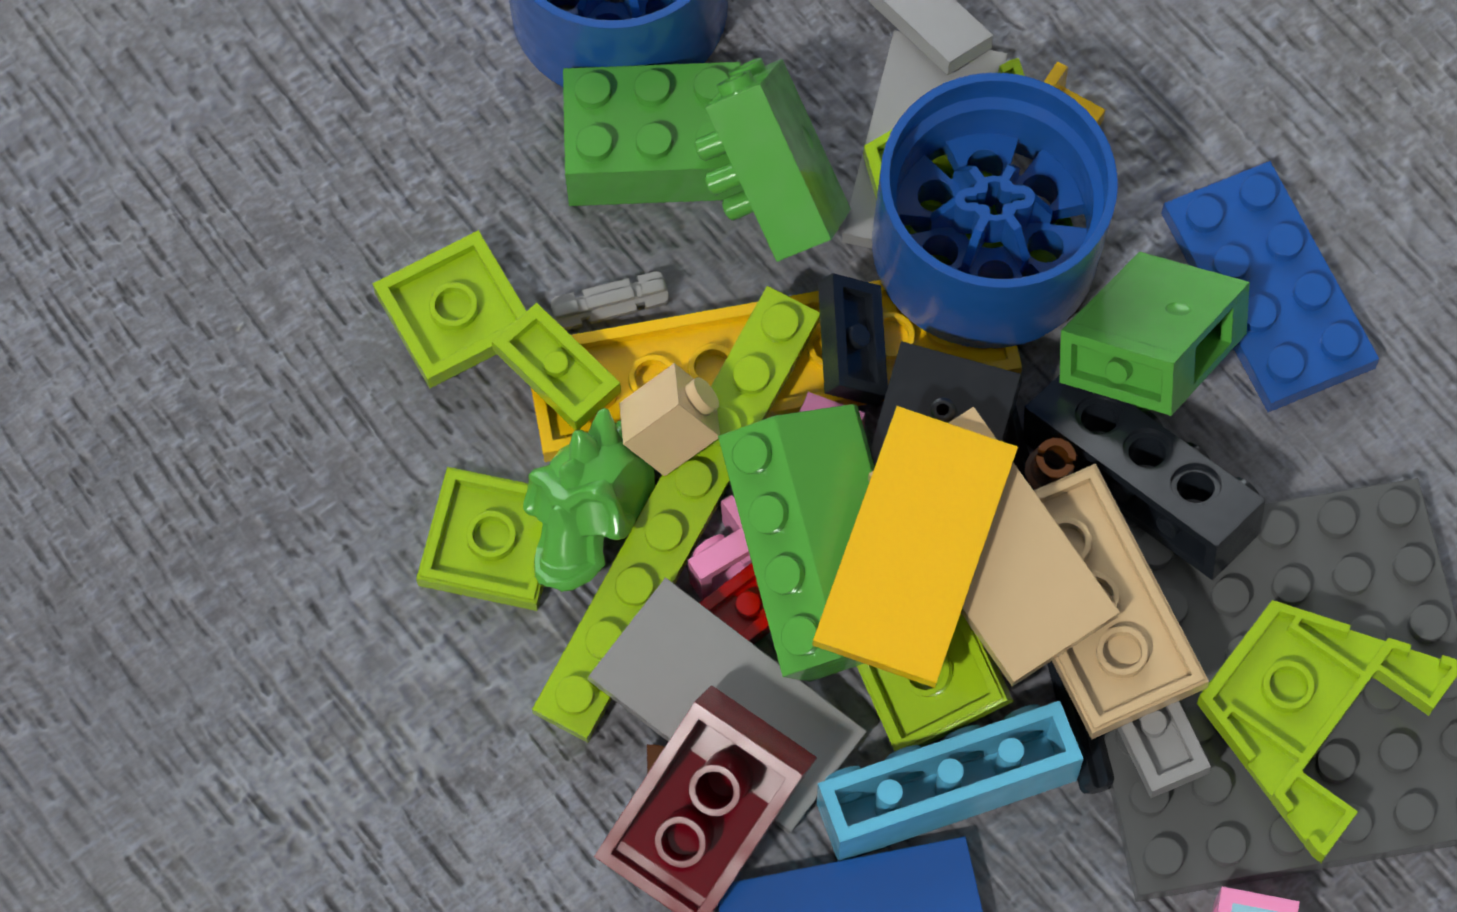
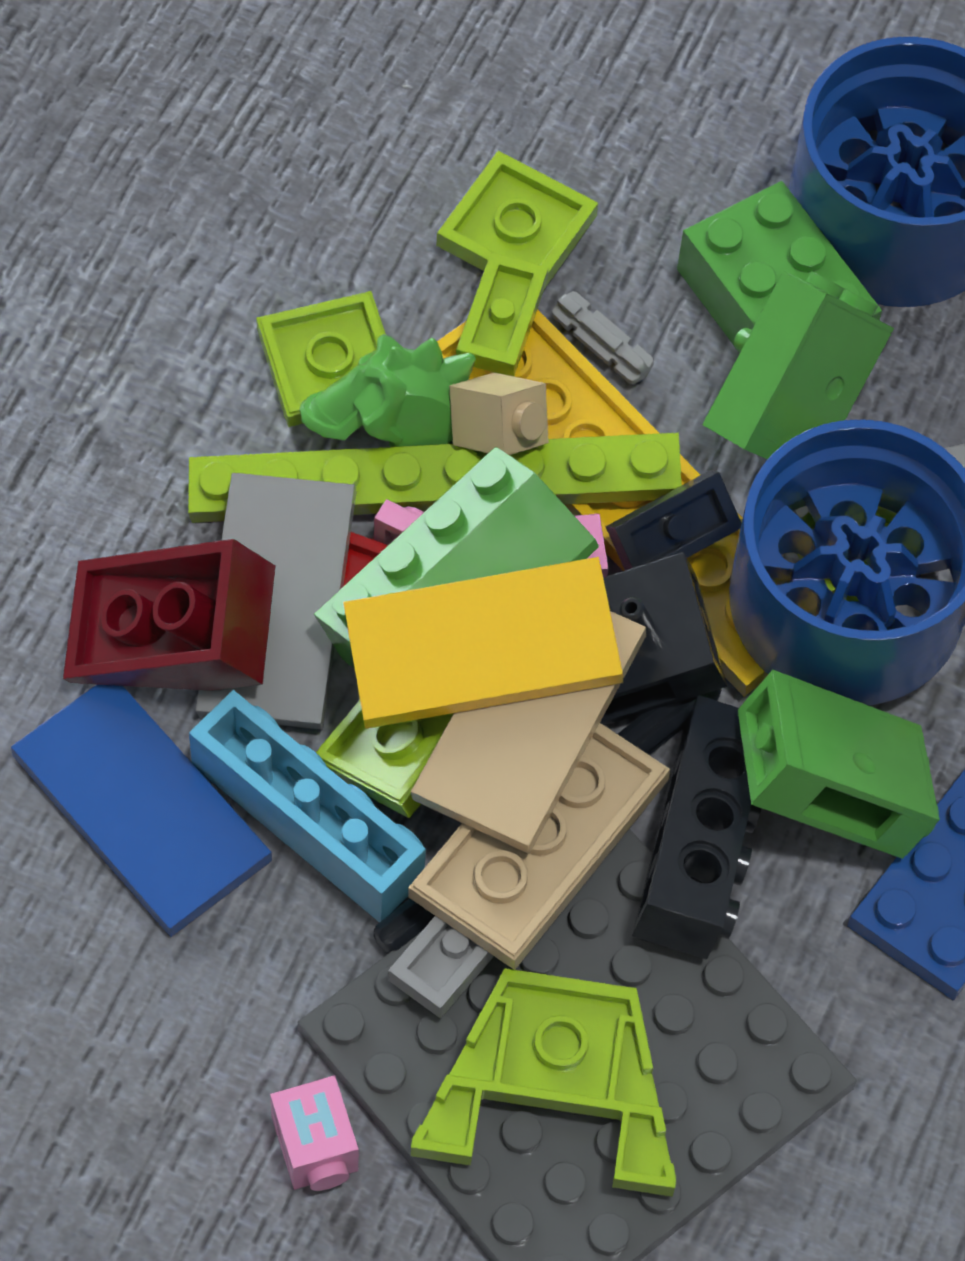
camera: 55 degrees right, 5 degrees down
reddish brown pin [1024,438,1076,490] -> none

